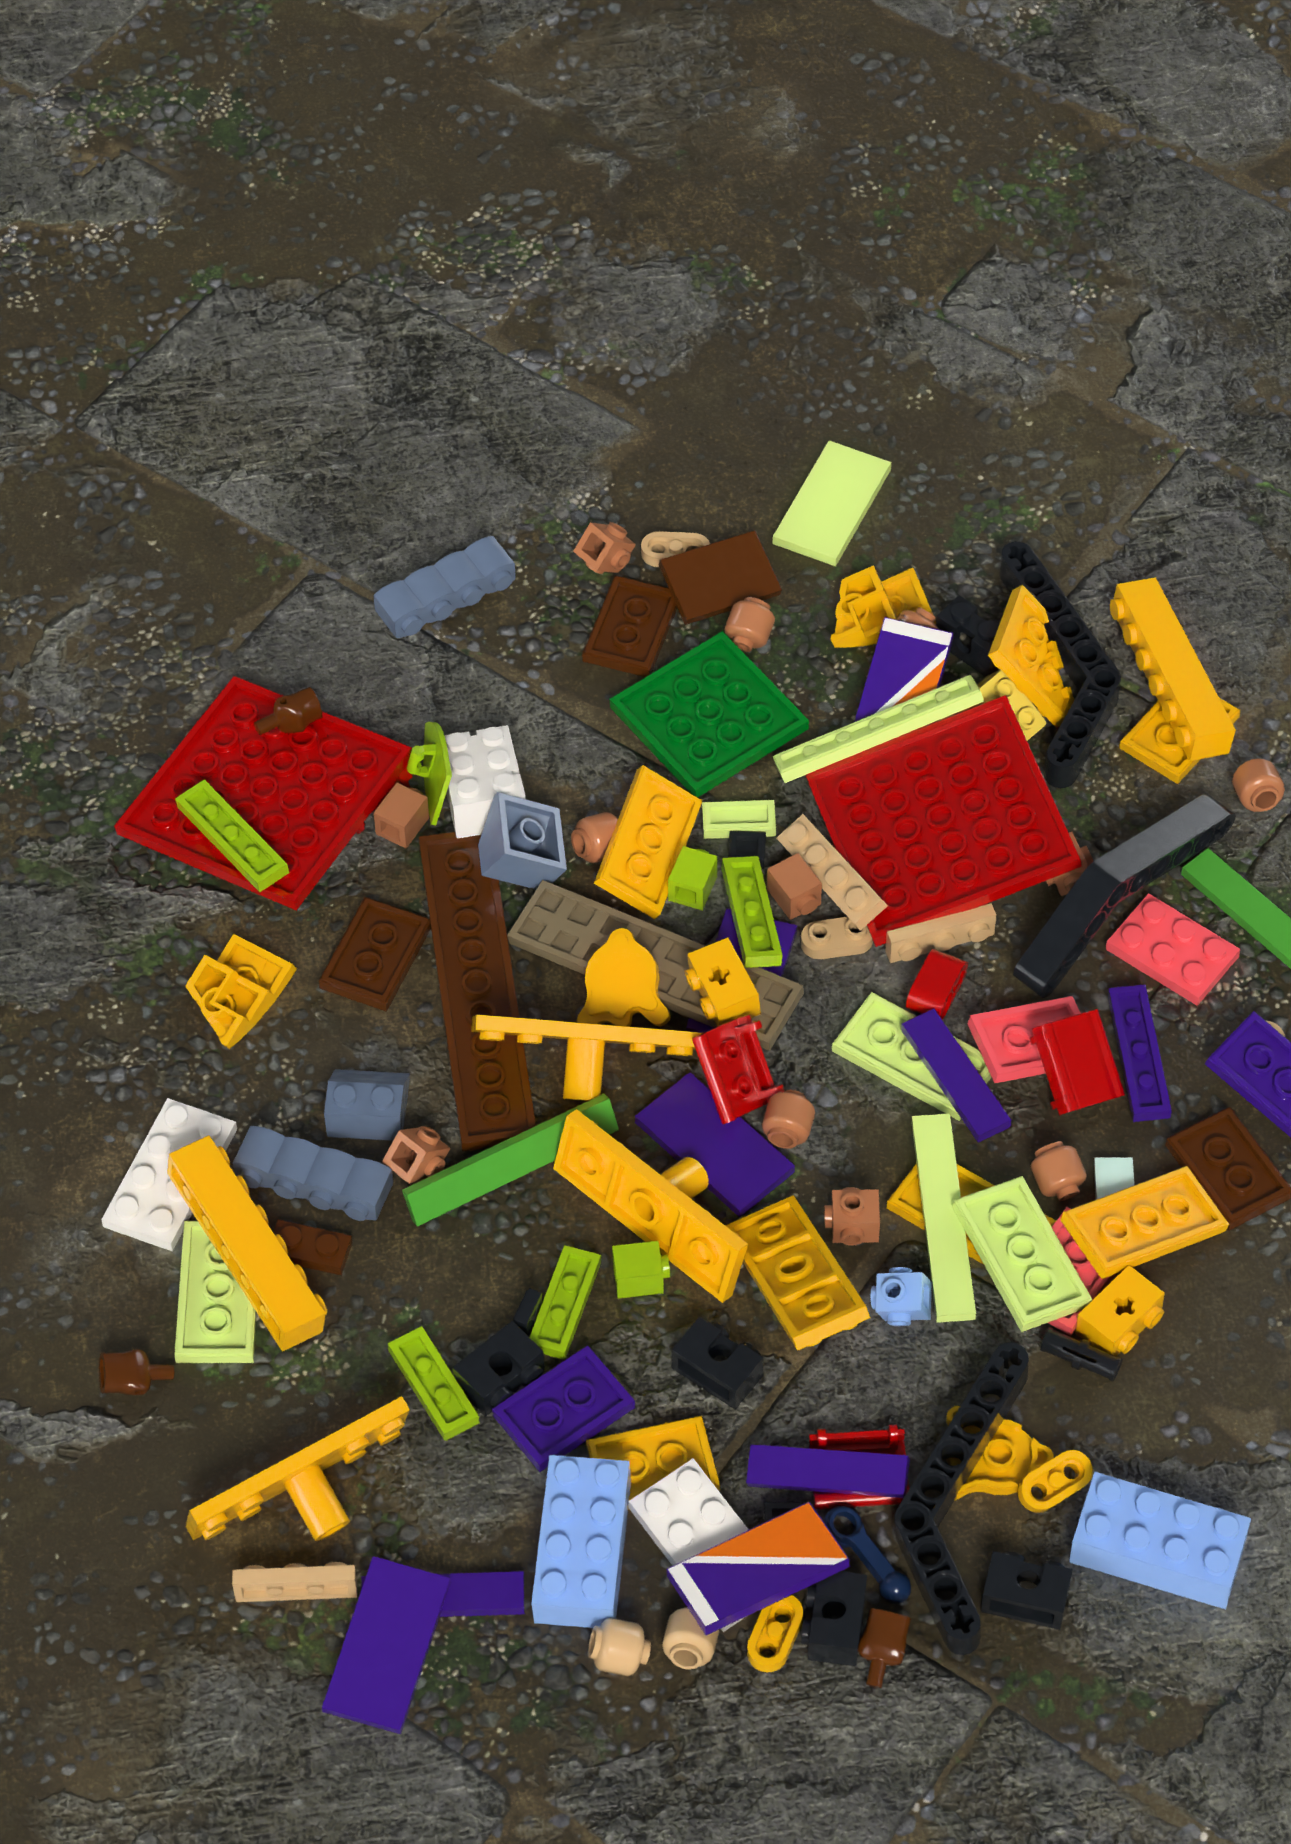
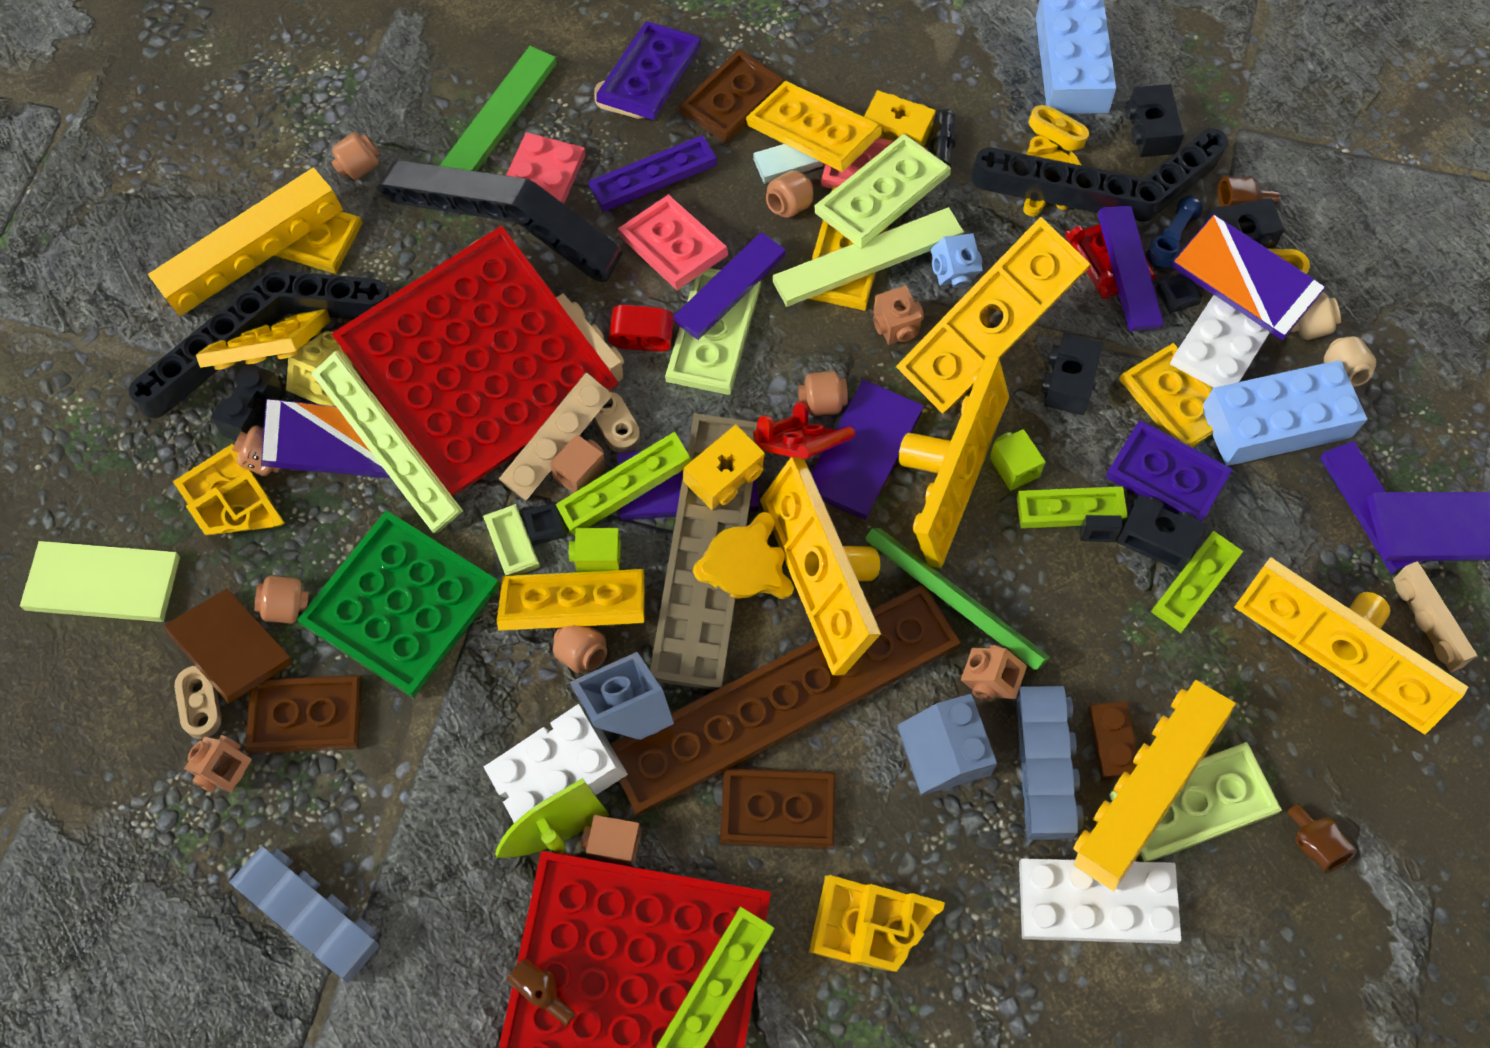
camera: 110 degrees left, 10 degrees up
red piece [1029,1009,1125,1115] -> none

